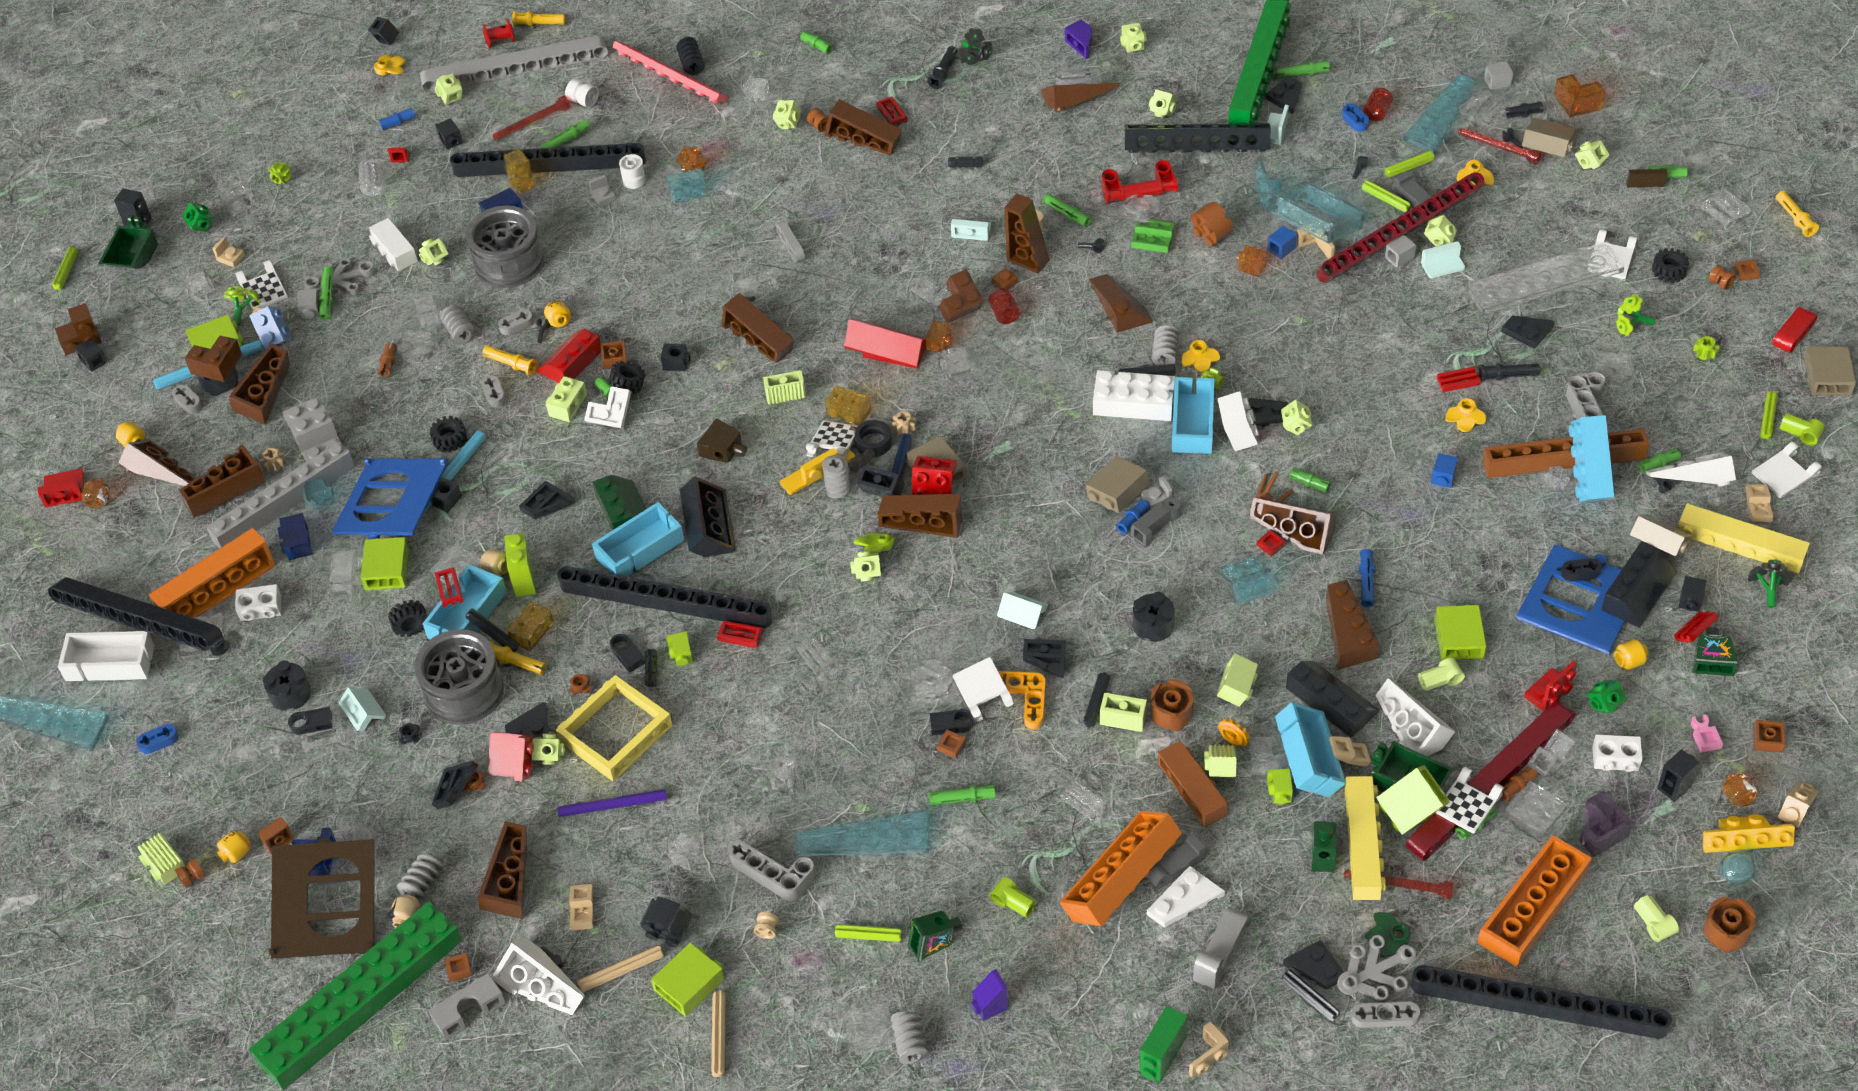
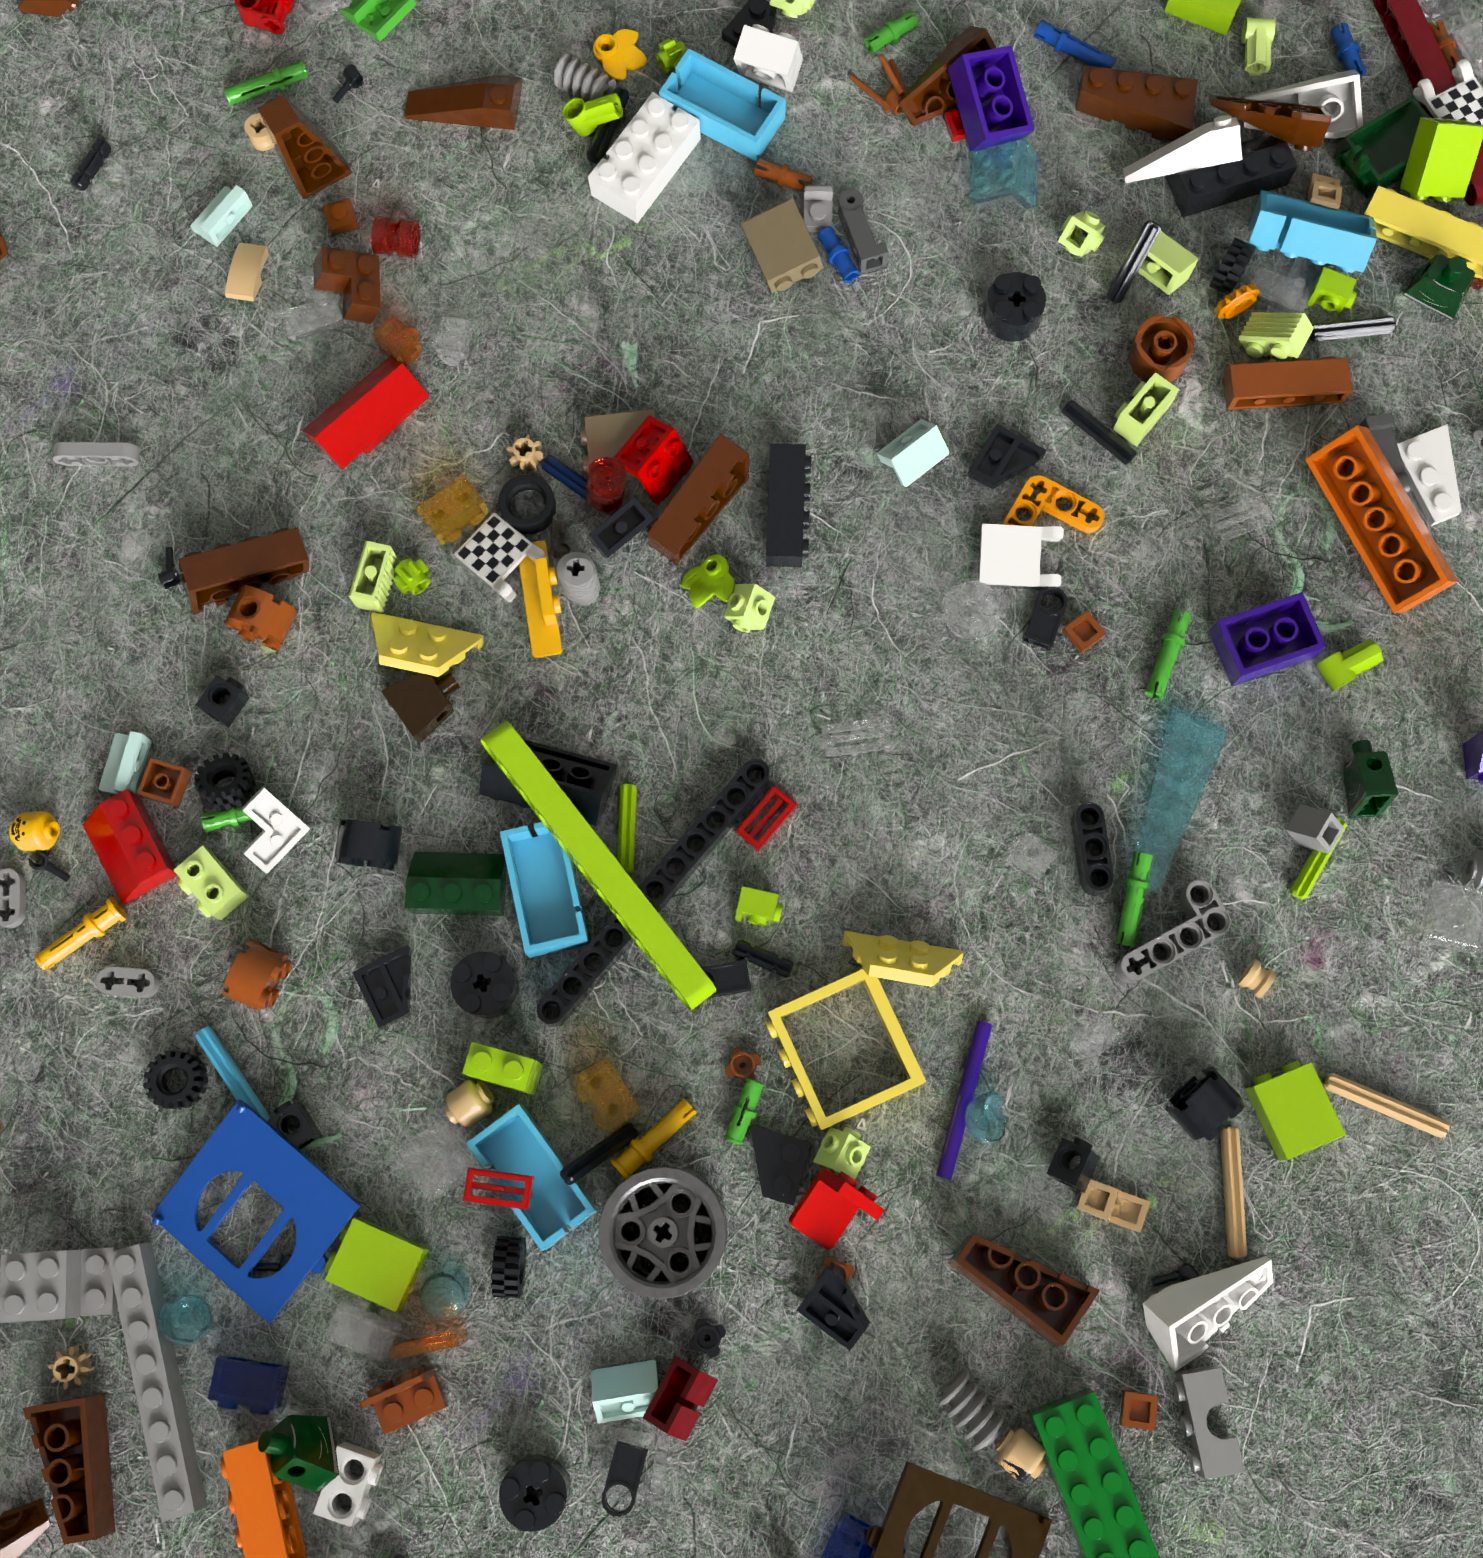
camera: 65 degrees left, 25 degrees up
none -> light aqua panel [99,731,152,795]
none -> dark orange brick [222,938,293,1012]
none -> dark orange brick [224,585,298,651]
none -> tan slope [225,242,269,301]
none -> dark green torso [258,1415,339,1493]
none -> black brick [335,819,402,870]
none -> dark orange bracket [359,1366,448,1435]
none -> light yellow wing [371,612,484,677]
none -> clear orange tile [389,1329,468,1360]
none -> lime gear [393,558,432,595]
none -> clear light blue hair [419,1266,472,1322]
none -> black brick [450,952,519,1019]
none -> lime beam [480,720,716,1011]
none -> lime piece [562,93,623,137]
none -> clear red wheel [586,457,627,512]
none -> lime axle [617,784,637,874]
none -> dark red piece [642,1356,718,1441]
none -> bright green pin [723,1077,765,1145]
none -> dark orange pin [754,158,813,192]
none -> black brick [766,443,811,567]
none -> light yellow wing [842,931,964,987]
none -> dark purple brick [947,45,1035,152]
none -> clear light blue hair [965,1092,1009,1145]
none -> black brick [1047,1137,1100,1193]
none -> yellowish green brick [1058,211,1106,257]
none -> black beam [1071,802,1114,896]
none -> black axle [1107,220,1161,304]
none -> bright green pin [1115,851,1154,947]
none -> white wedge [1123,115,1242,183]
none -> reddish brown wedge [1209,95,1332,151]
none -> black tyre [1209,237,1256,295]
none -> dark purple brick [1209,592,1326,686]
none -> light grey brick [1286,804,1345,854]
none -> axle [1309,316,1396,342]
none -> blue pin [1330,23,1367,78]

